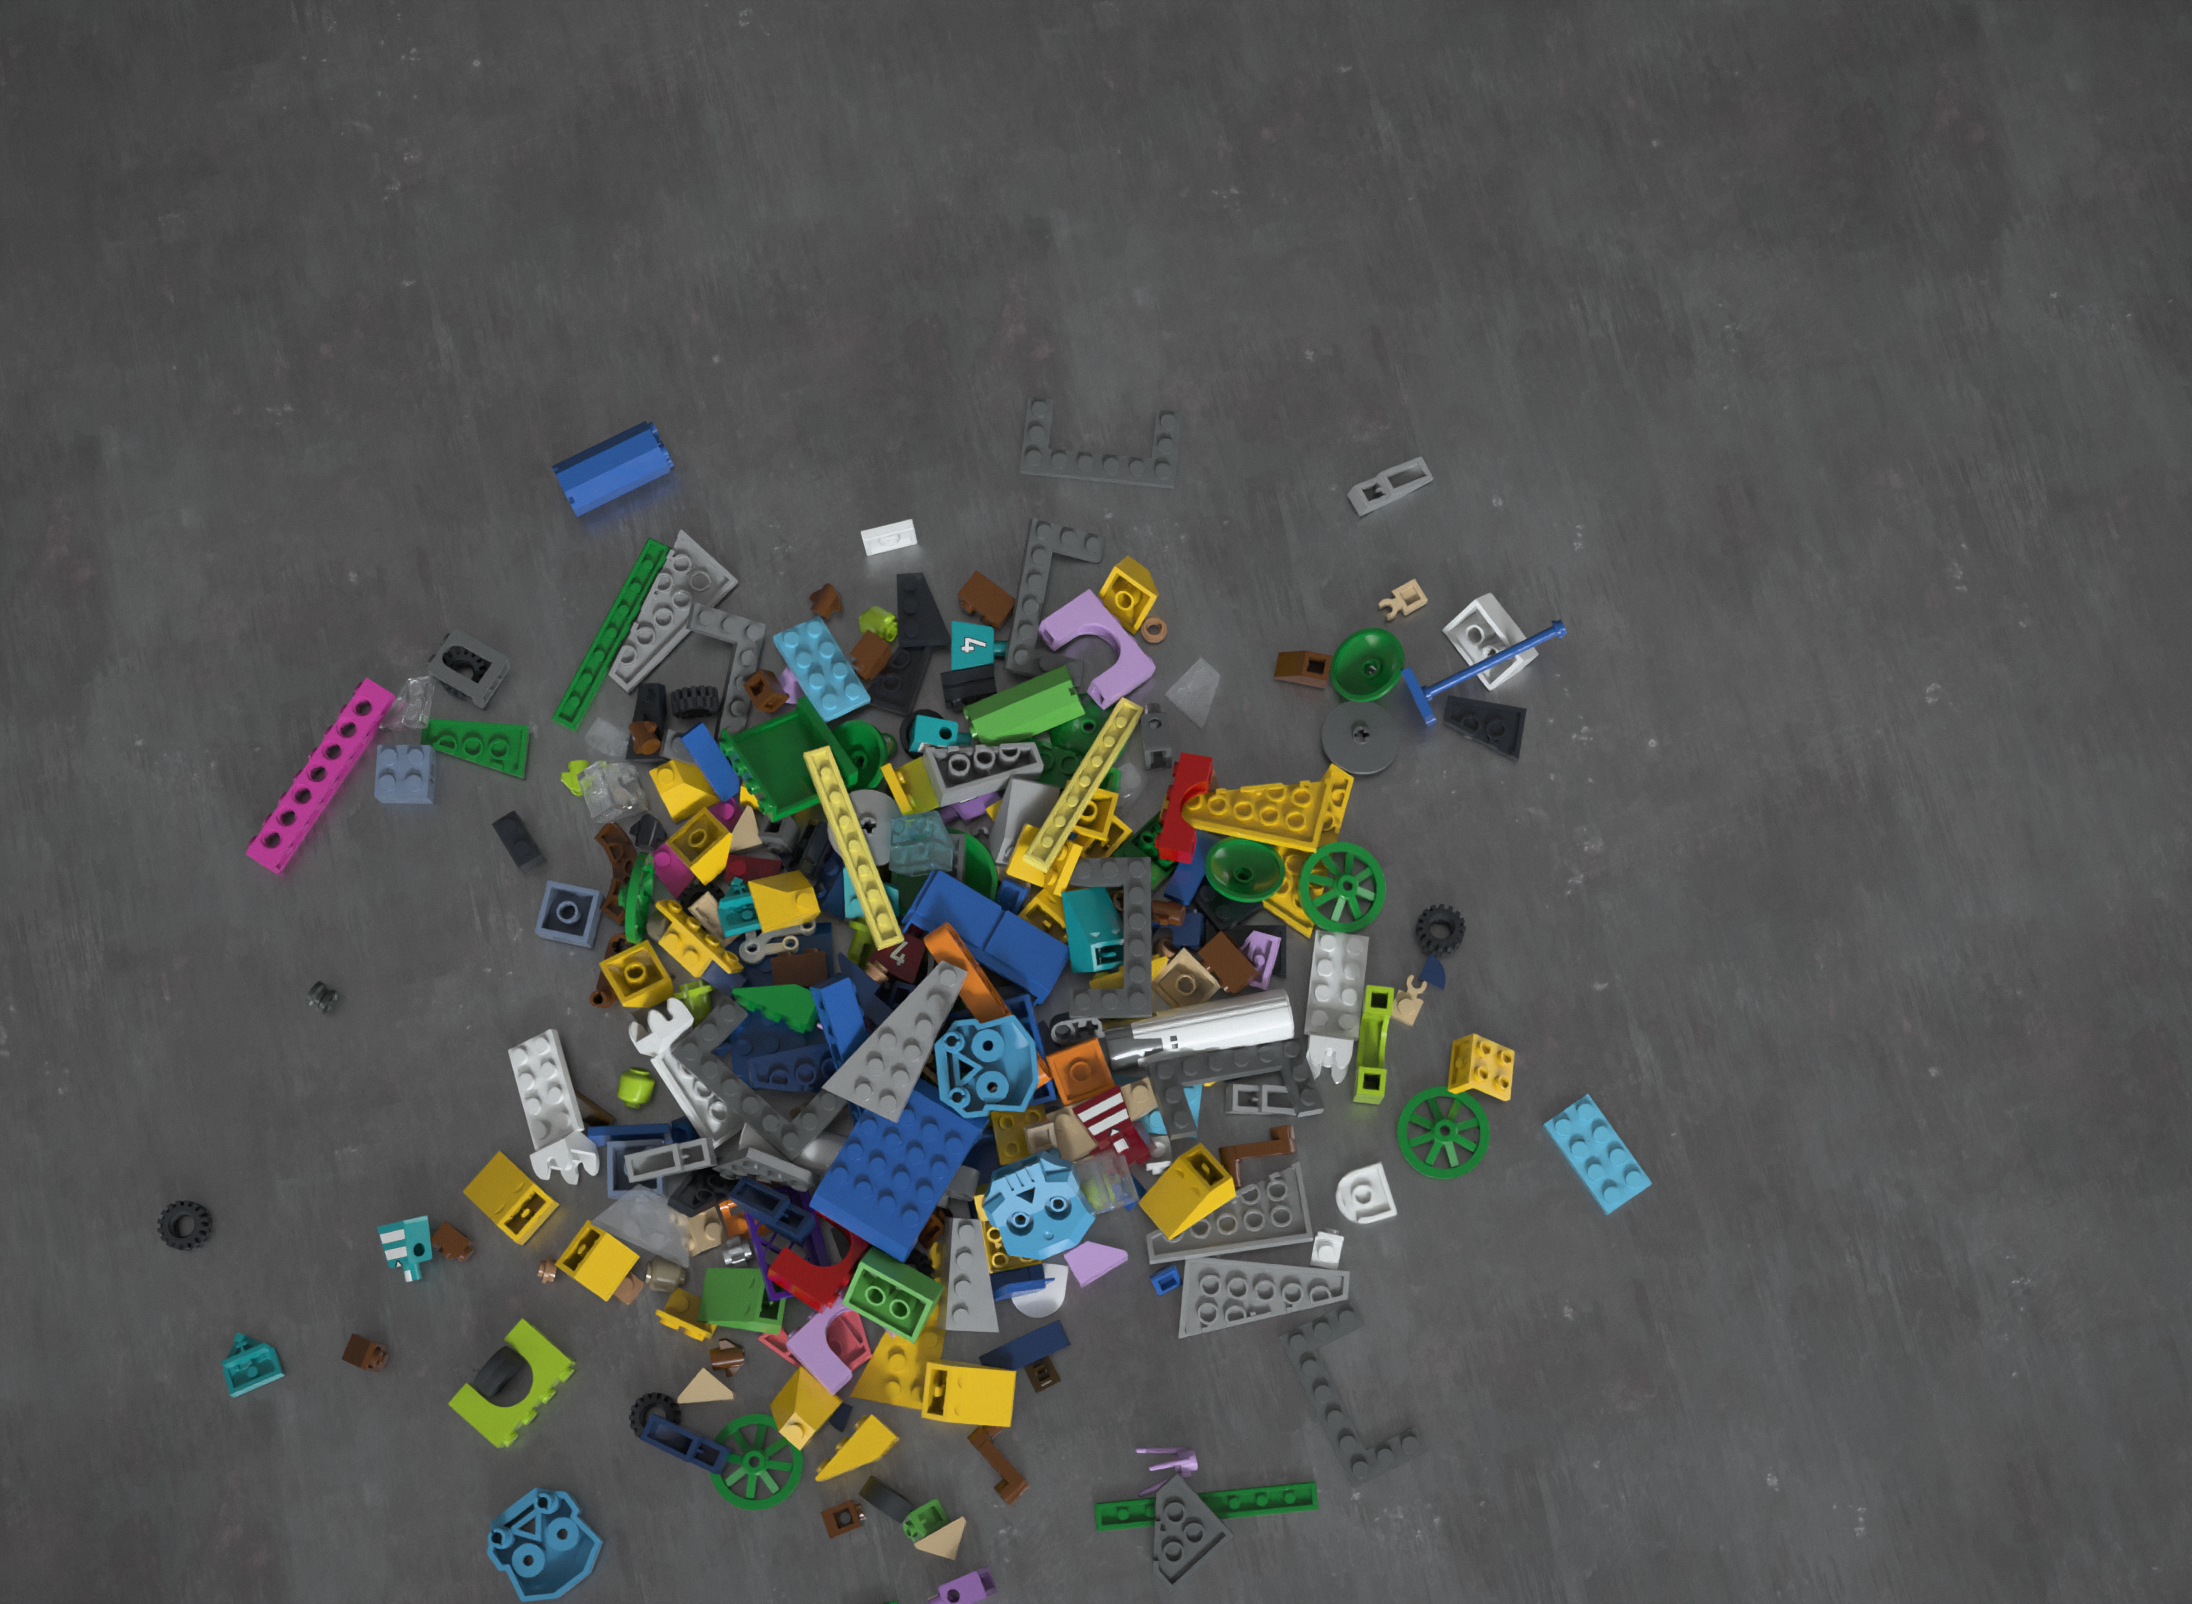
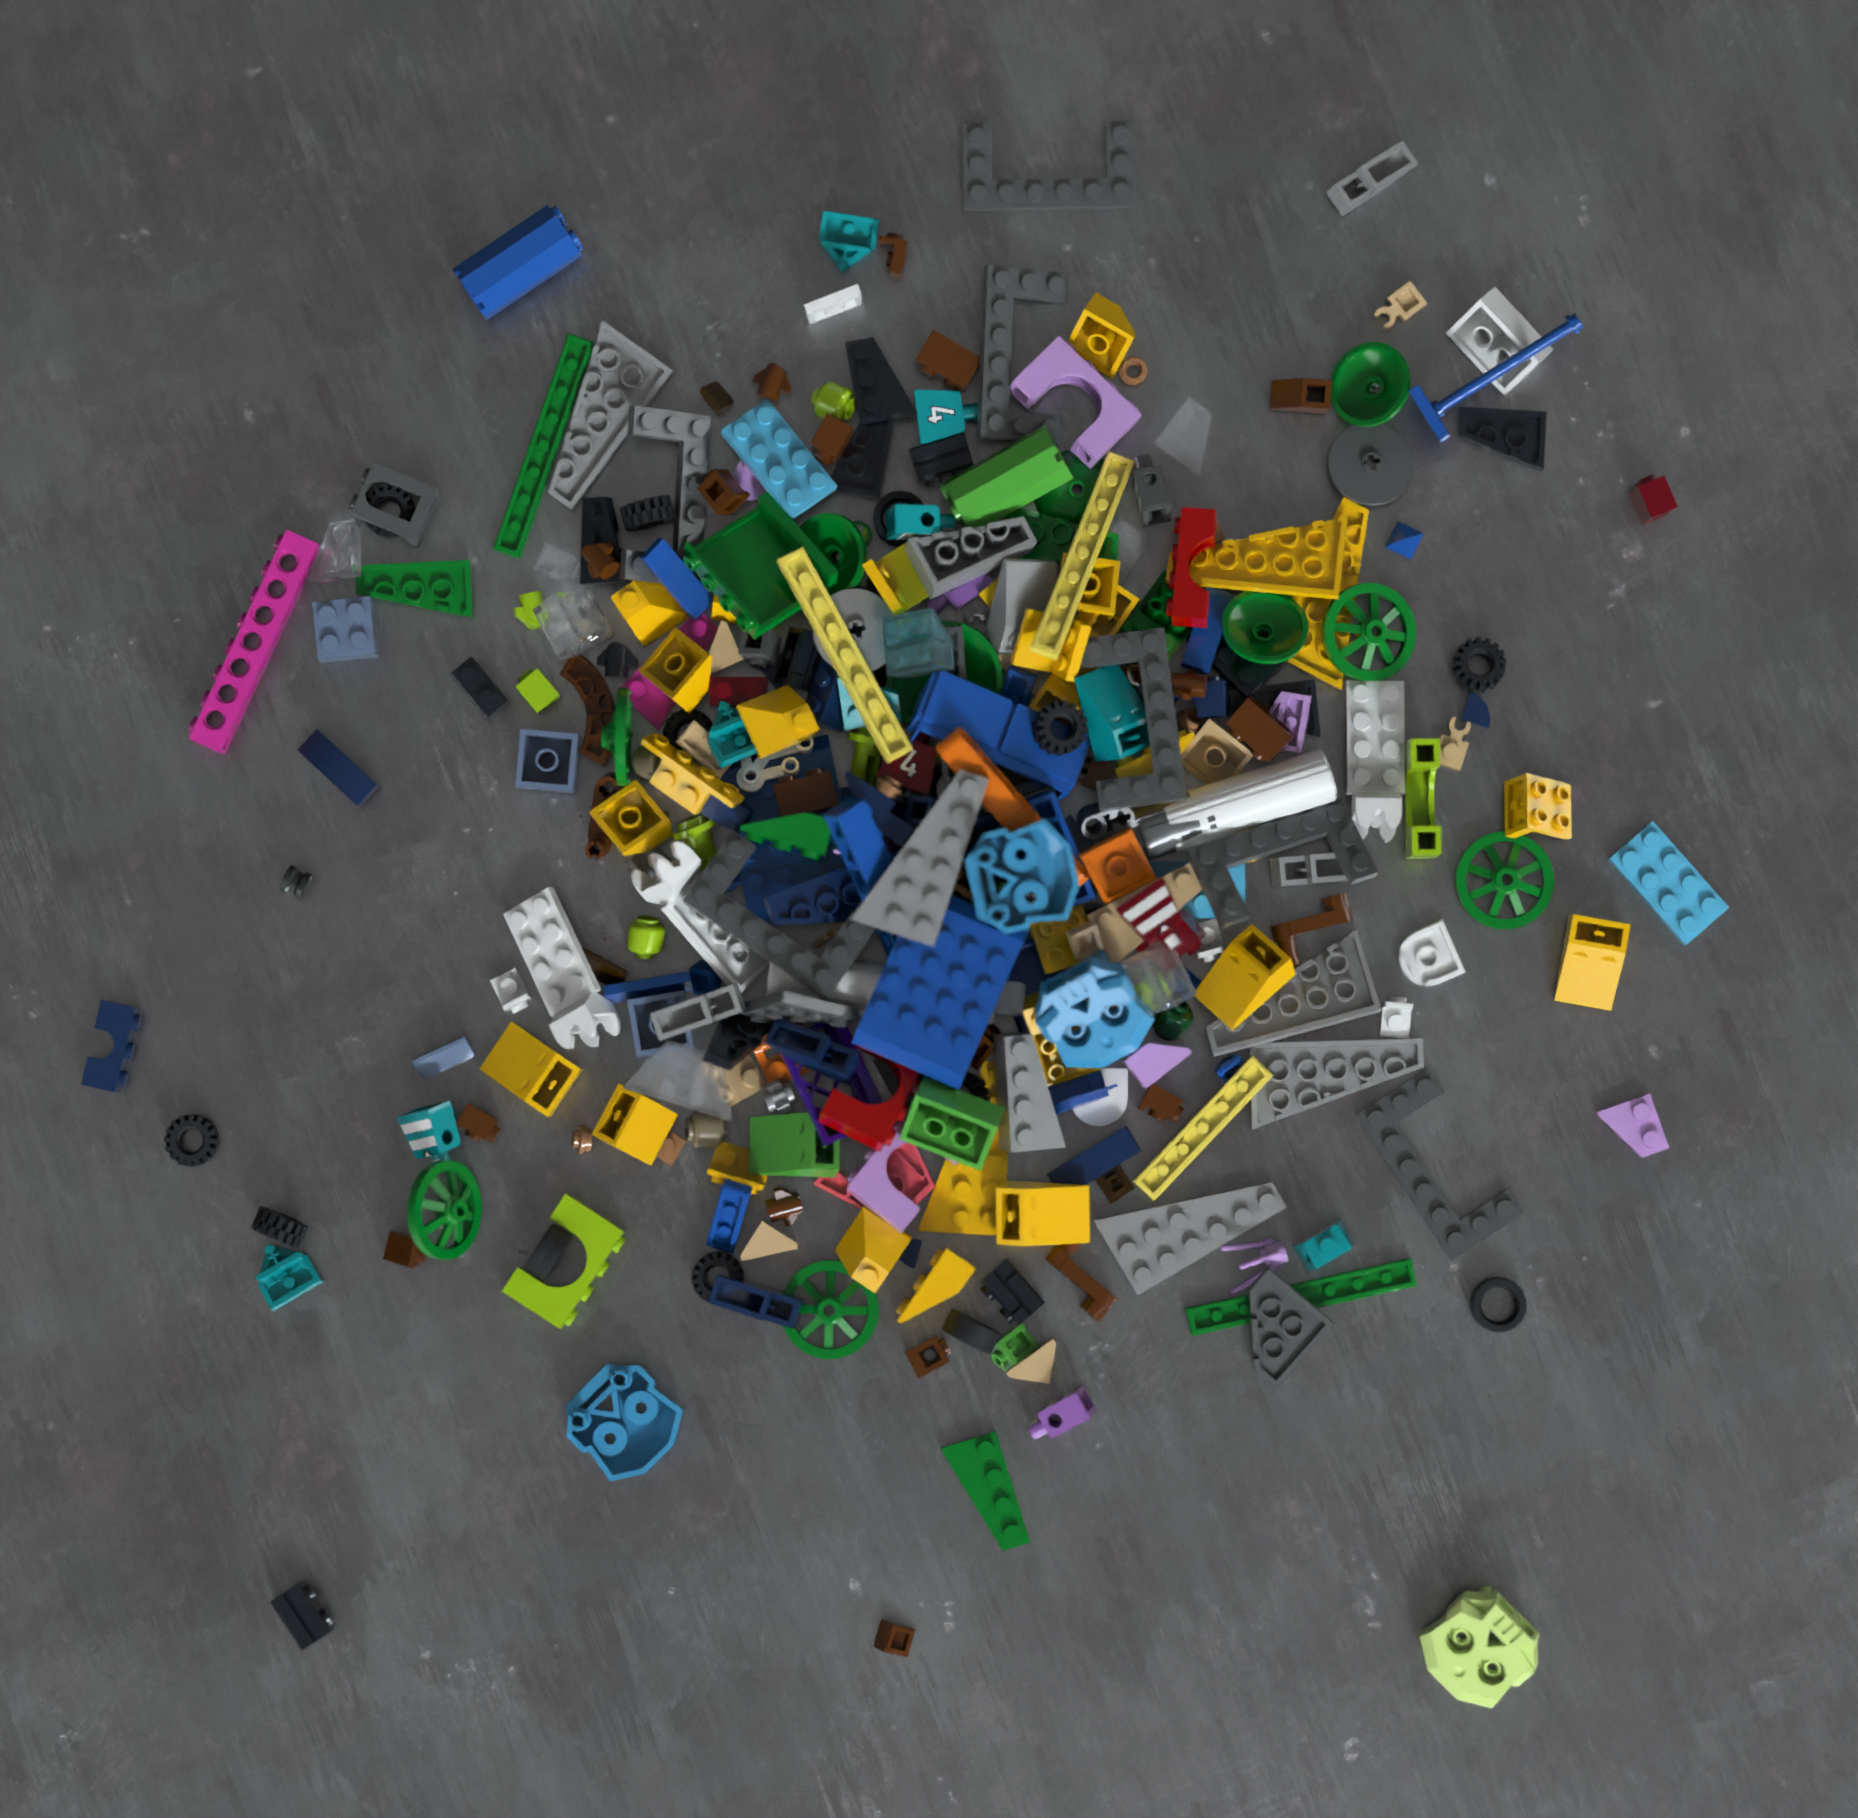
camera: 10 degrees left, 10 degrees up
none -> dark blue arch [81,1000,142,1093]
none -> black tyre [251,1206,308,1248]
none -> dark blue slope [298,729,379,807]
none -> green wheel [407,1160,482,1260]
none -> sand blue slope [412,1036,475,1079]
none -> white bracket [490,968,532,1014]
none -> lime brick [515,668,561,715]
none -> dark brown slope [700,381,734,416]
none -> blue tile [706,1178,753,1254]
none -> teal slope [819,210,880,273]
none -> reddish brown bracket [878,233,908,280]
none -> black brick [980,1258,1045,1325]
none -> black tyre [1032,700,1088,756]
none -> reddish brown brick [1076,755,1117,792]
none -> light grey wing [1093,1182,1287,1295]
none -> light yellow tile [1133,1055,1274,1201]
none -> reddish brown brick [1137,1083,1184,1123]
none -> dark green head [1152,997,1194,1041]
none -> teal torso [1293,1218,1355,1271]
none -> blue slope [1385,521,1424,560]
none -> black tyre [1470,1277,1527,1332]
none -> yellow slope [1554,914,1631,1011]
none -> lavender wing [1596,1093,1669,1158]
none -> dark red brick [1629,474,1678,525]

